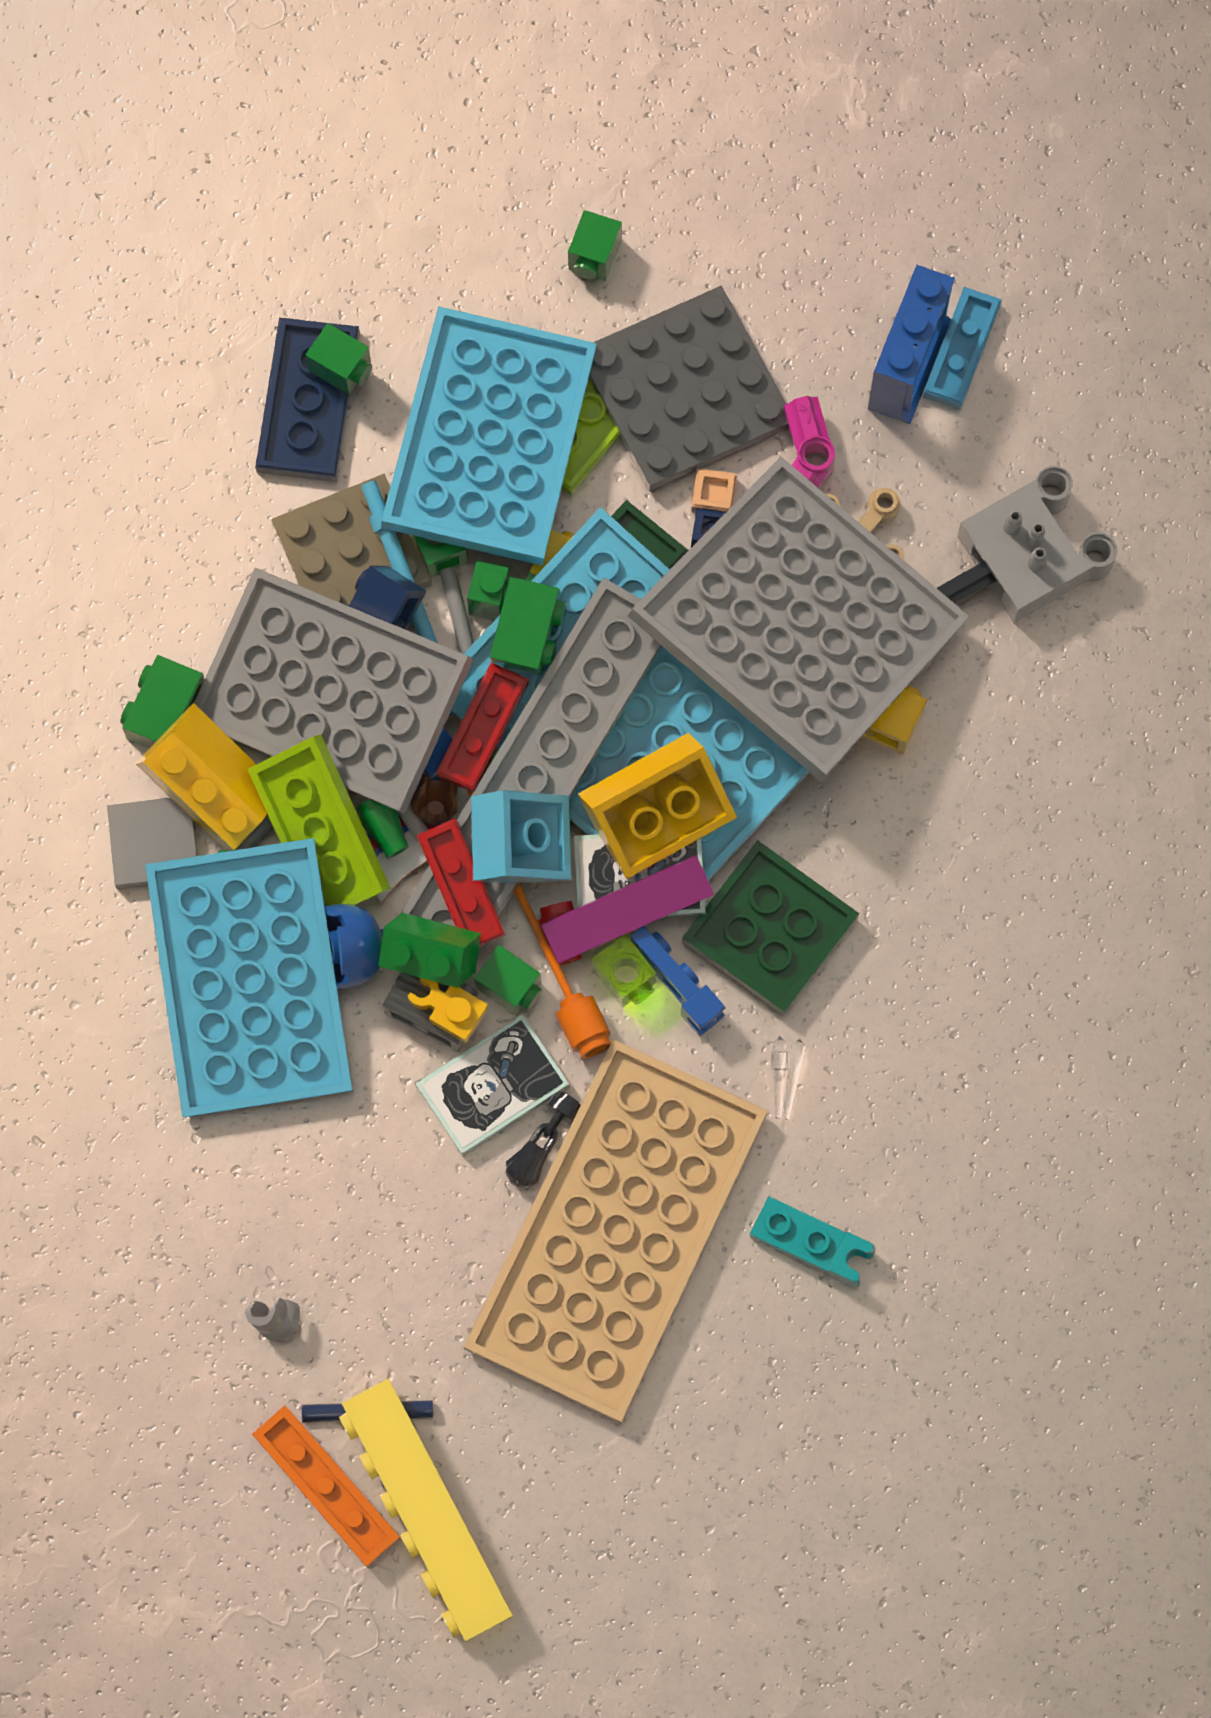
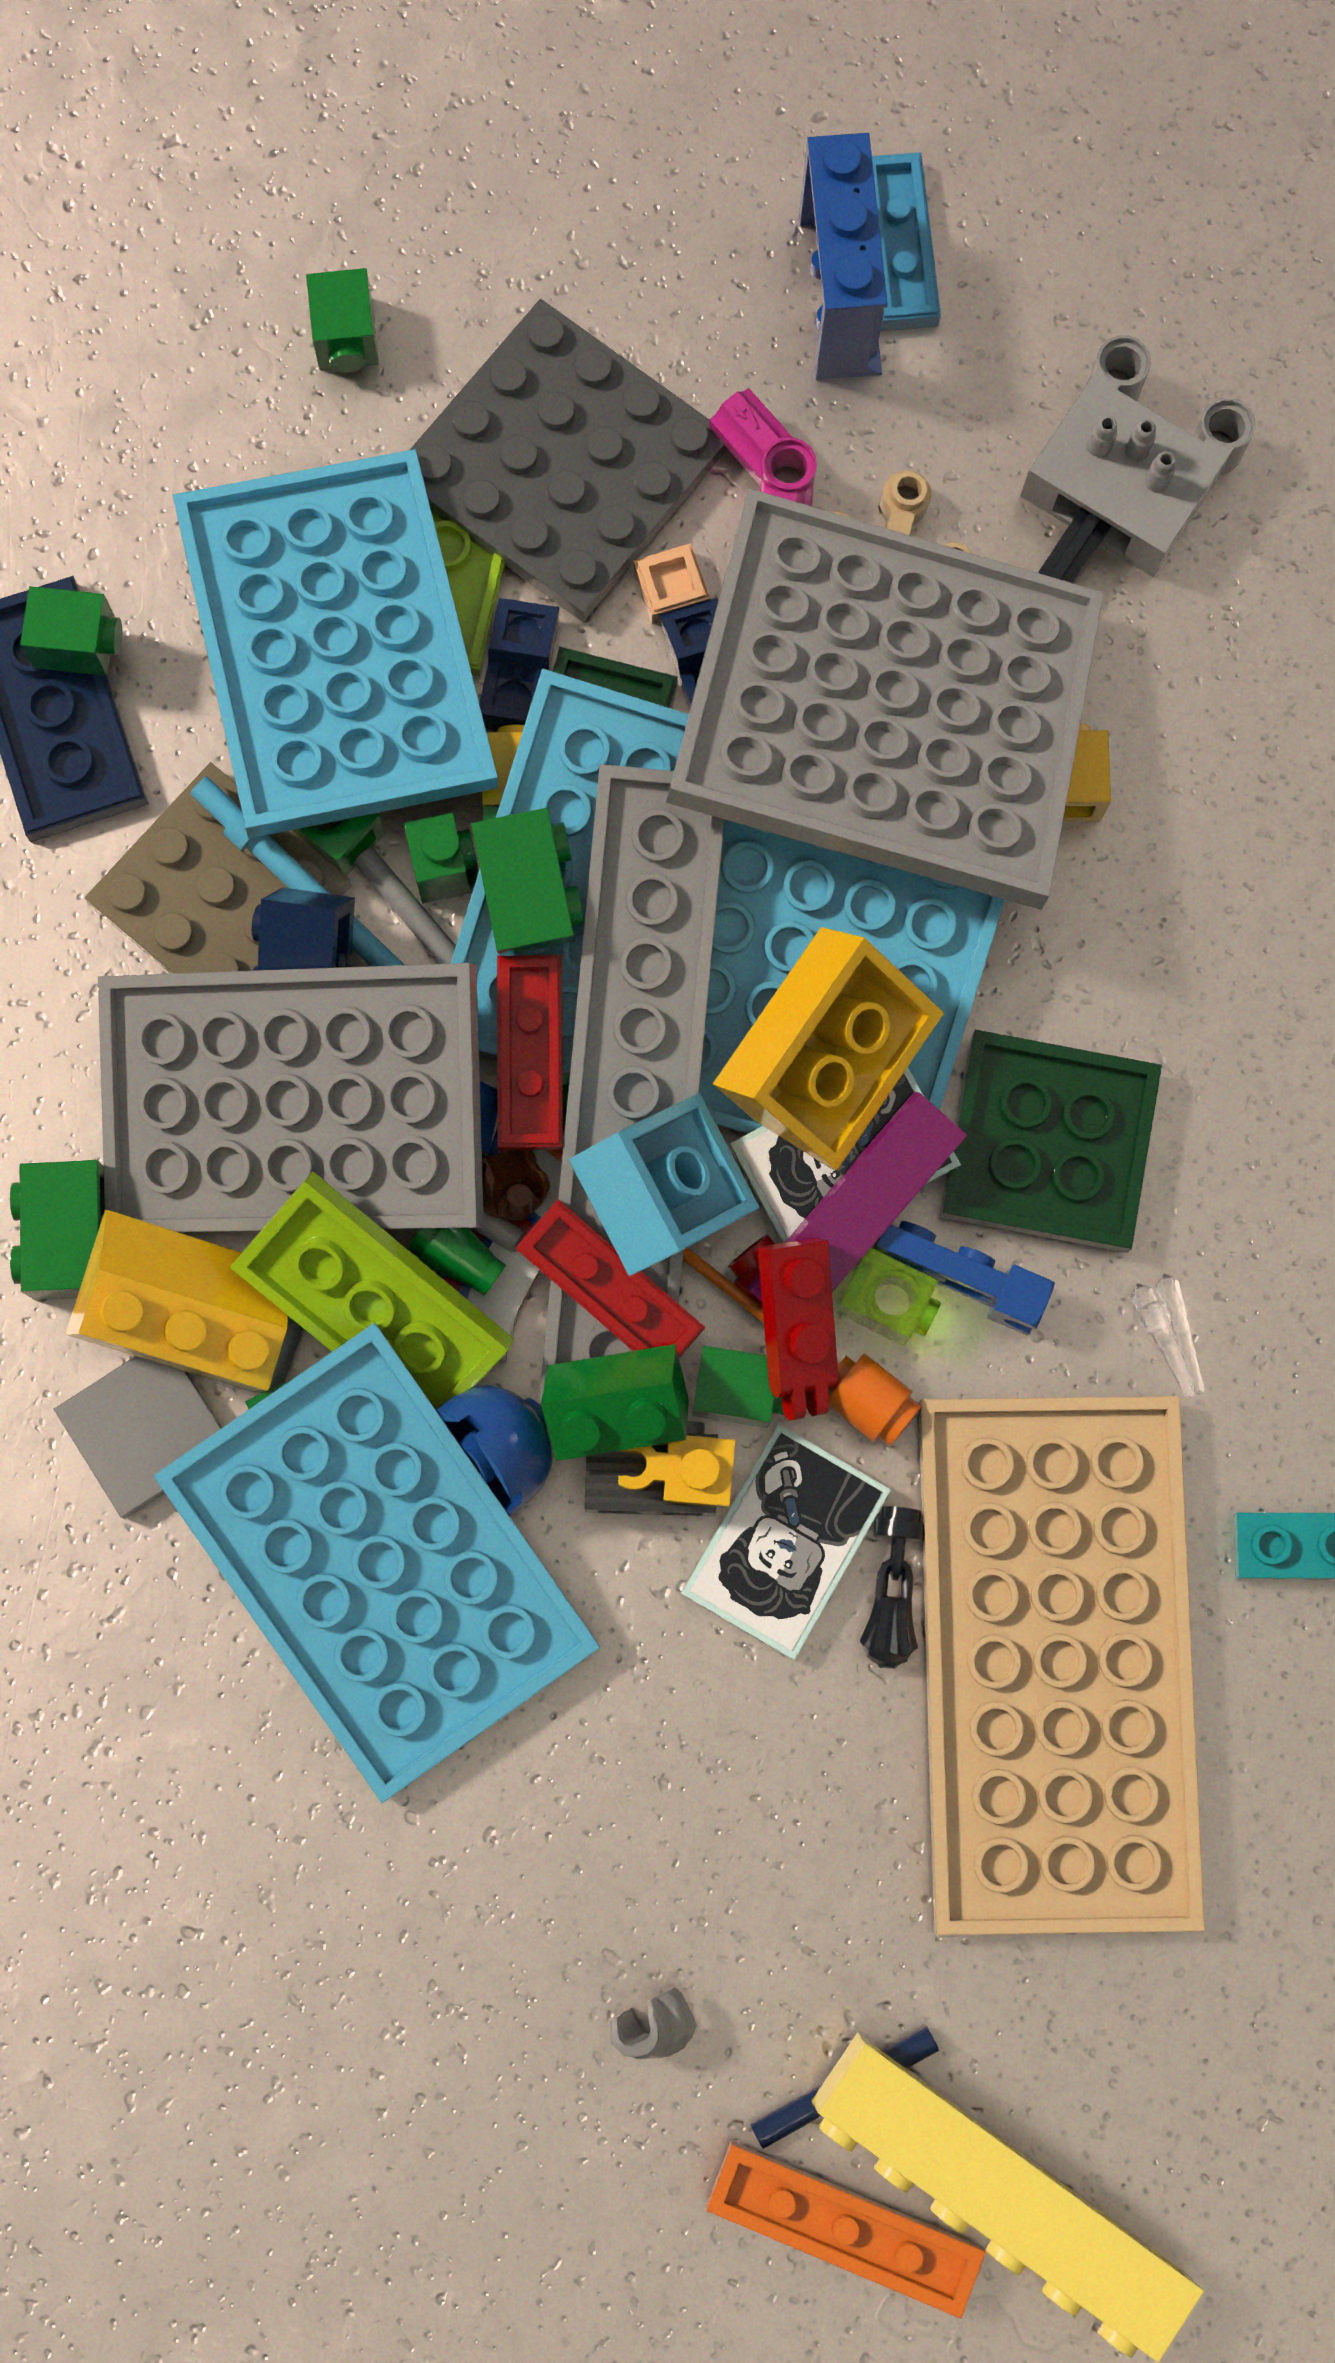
camera: 30 degrees left, 5 degrees up
none -> dark blue slope [479,598,559,730]
none -> red hinge [757,1238,839,1421]

